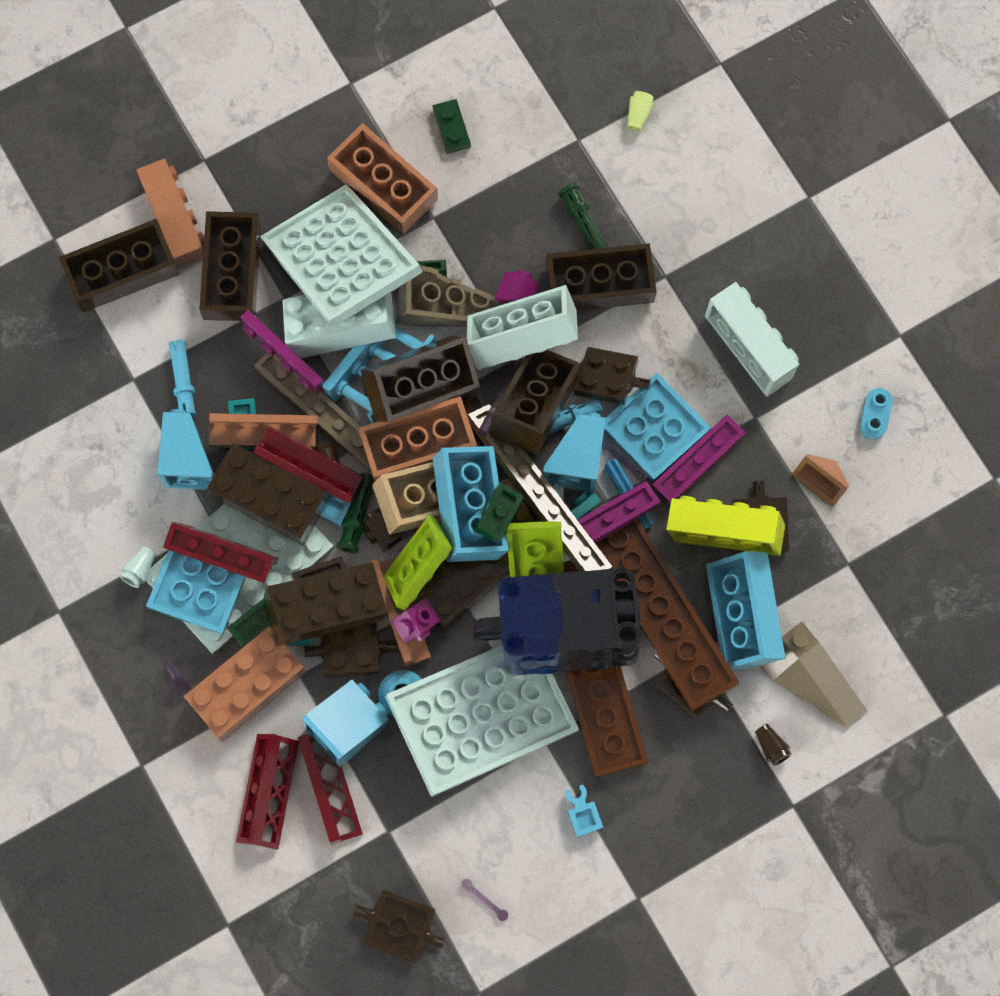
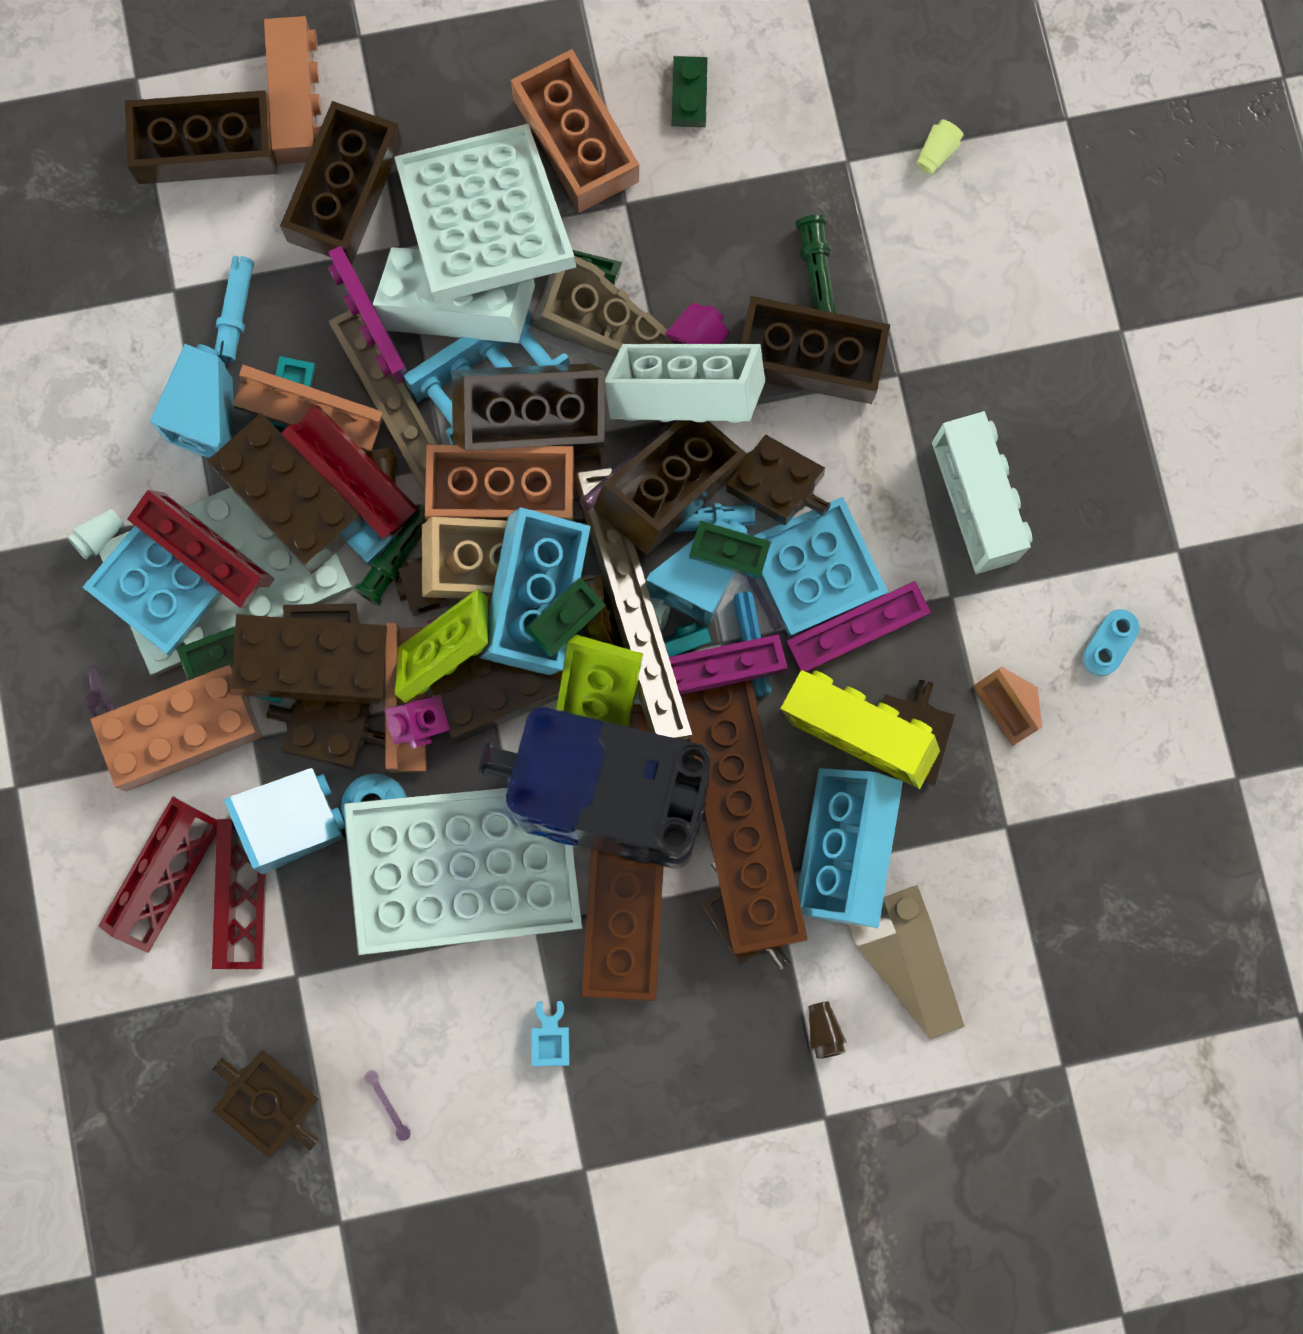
camera: 15 degrees right, 5 degrees up
none -> dark green plate [689,520,771,579]

